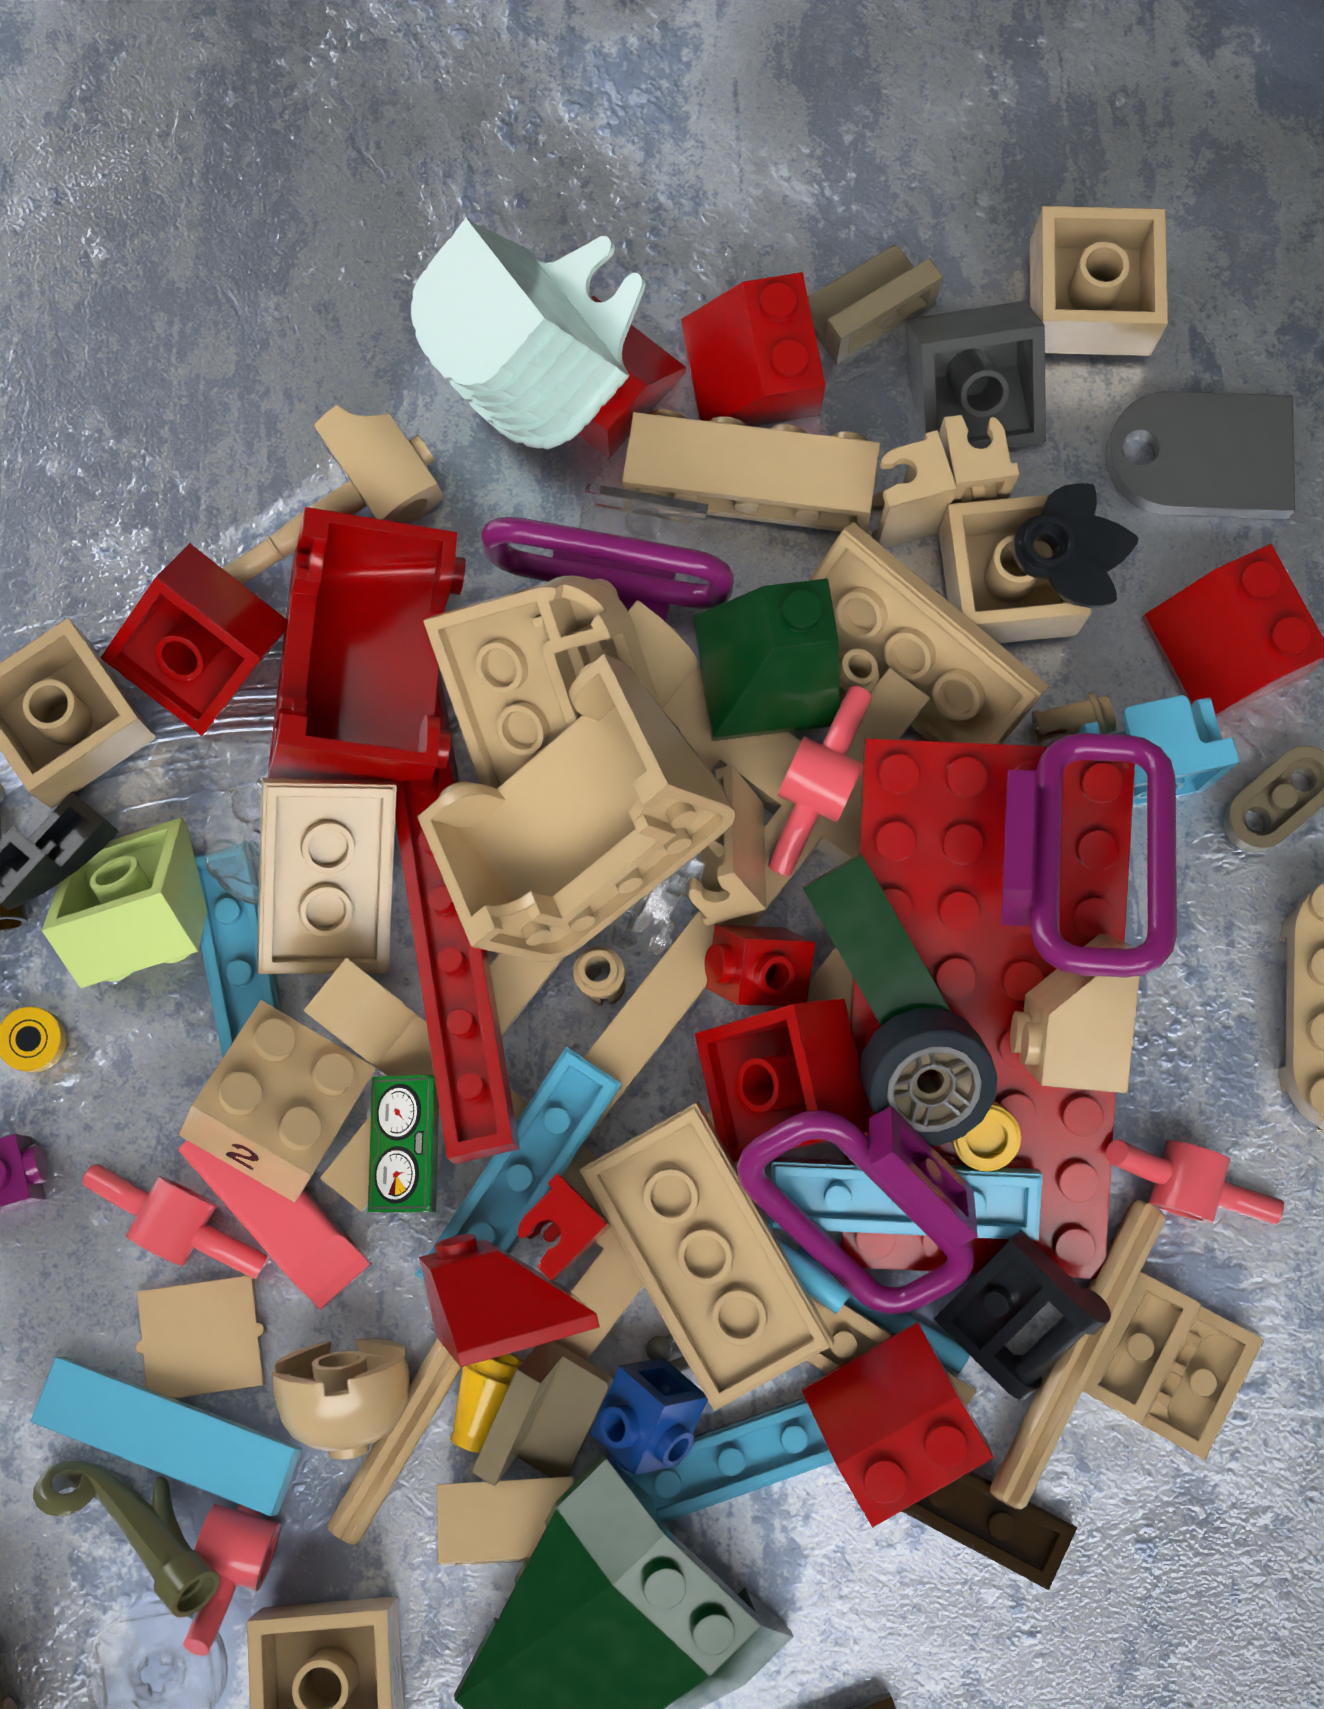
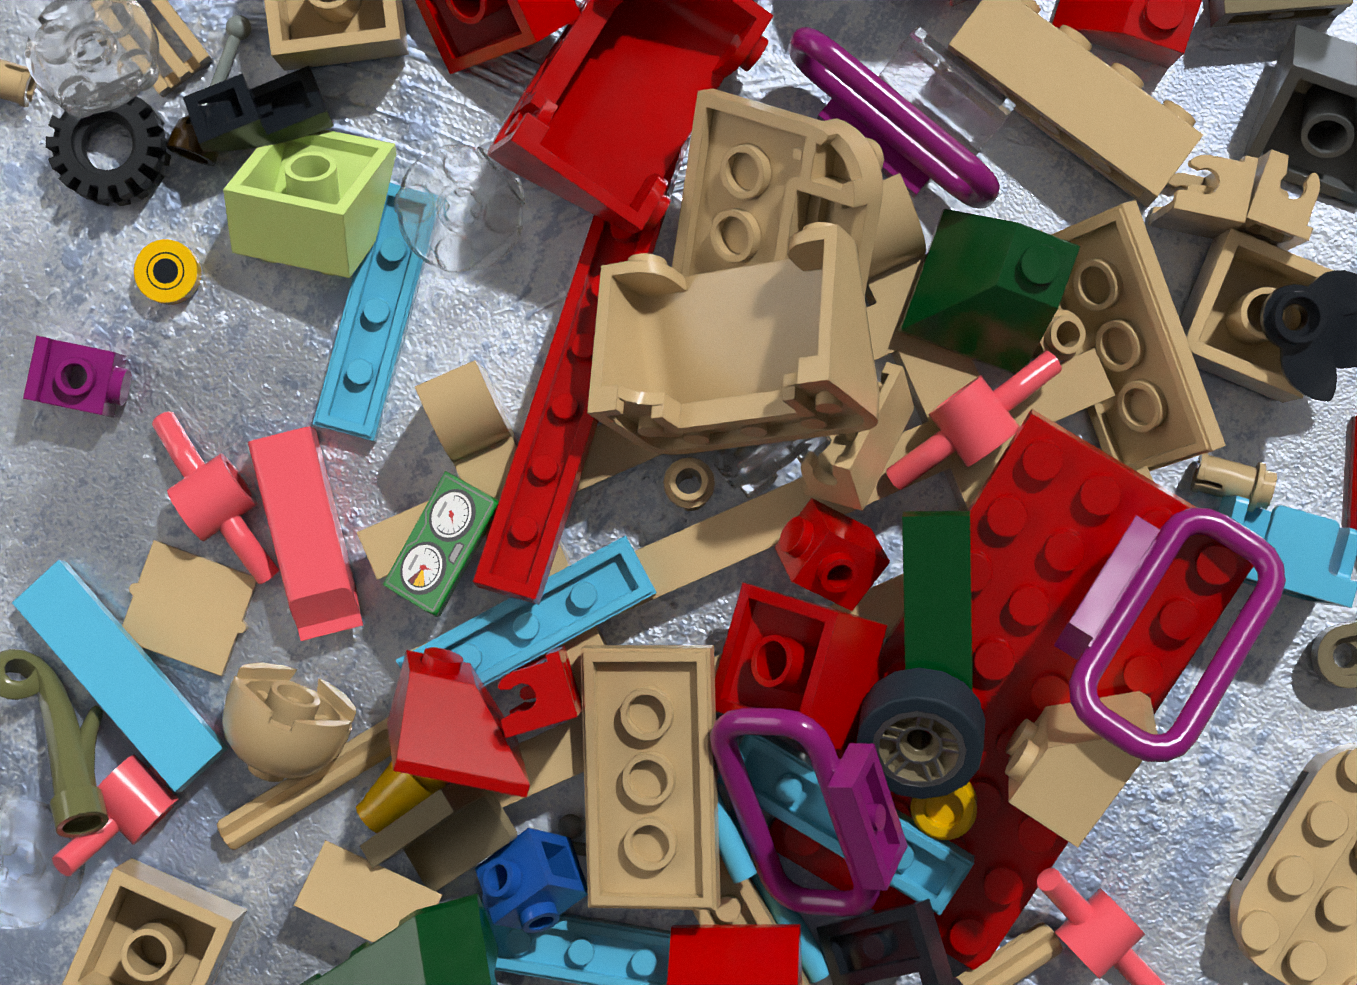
camera: 25 degrees right, 10 degrees up
tan brick [178,1000,376,1203] -> none
tan tile [256,778,397,974] -> none

